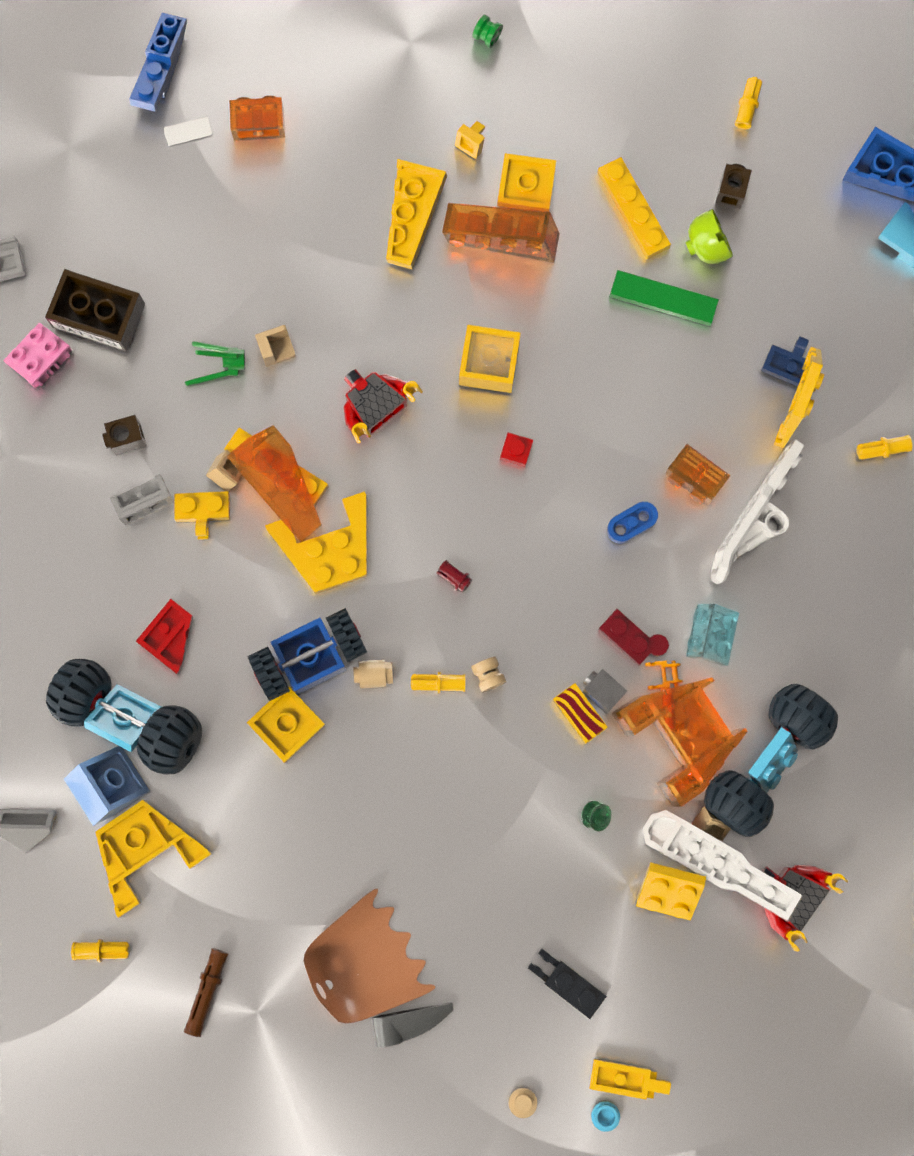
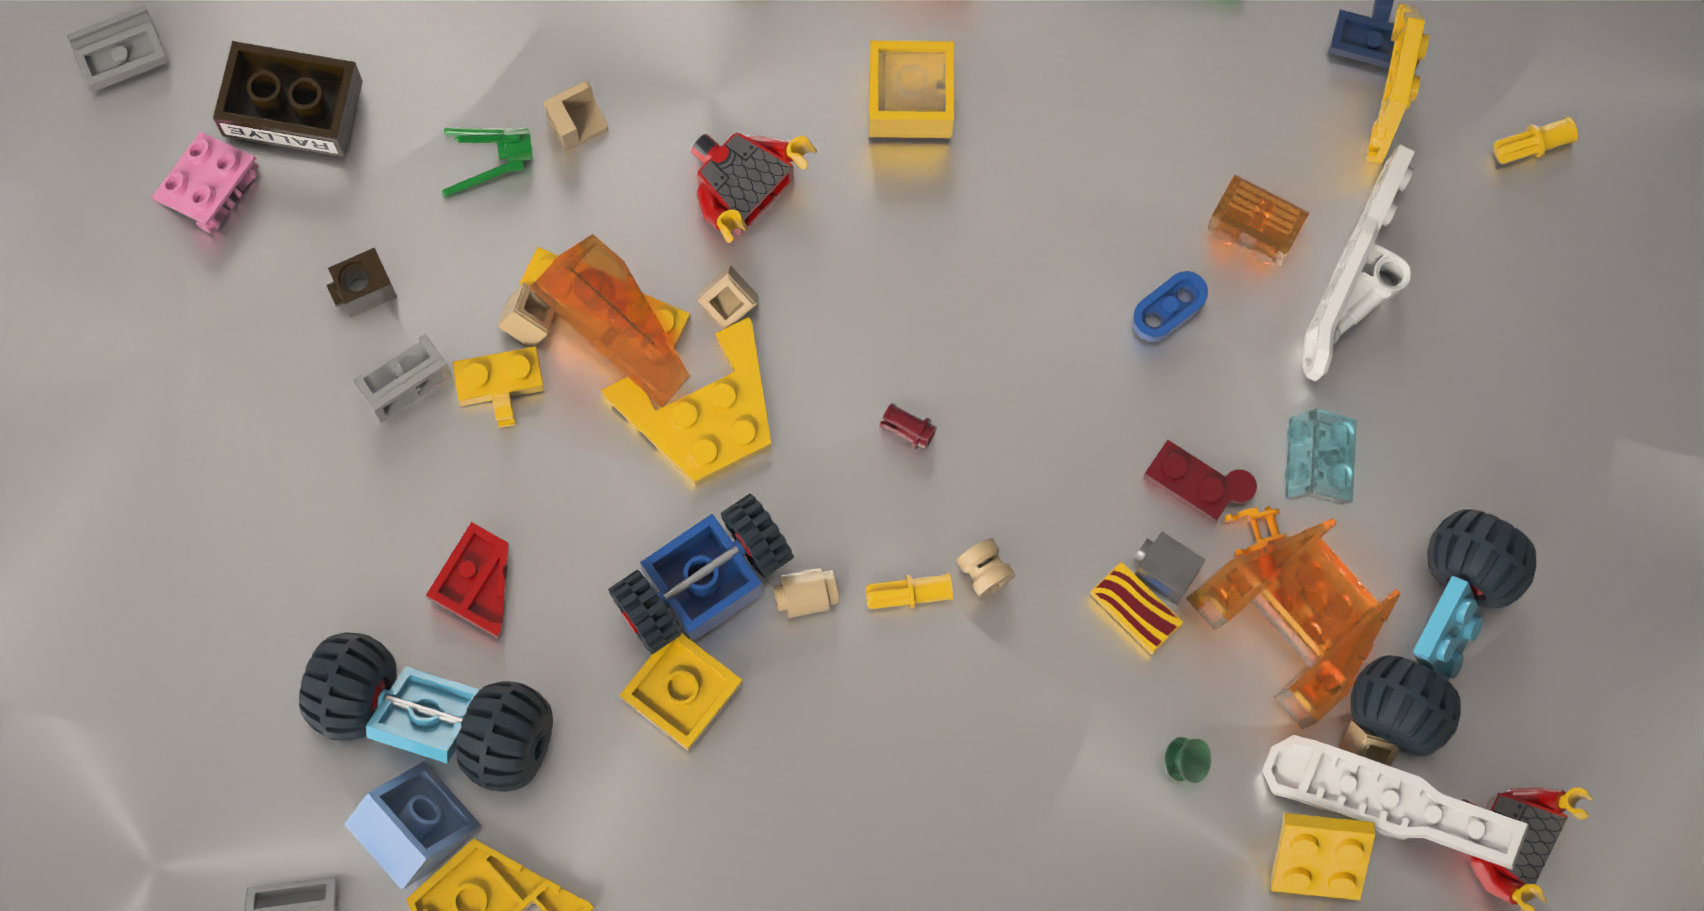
camera: 10 degrees left, 5 degrees down
red plate [500,432,533,467] -> none
none -> tan slope [697,265,758,329]

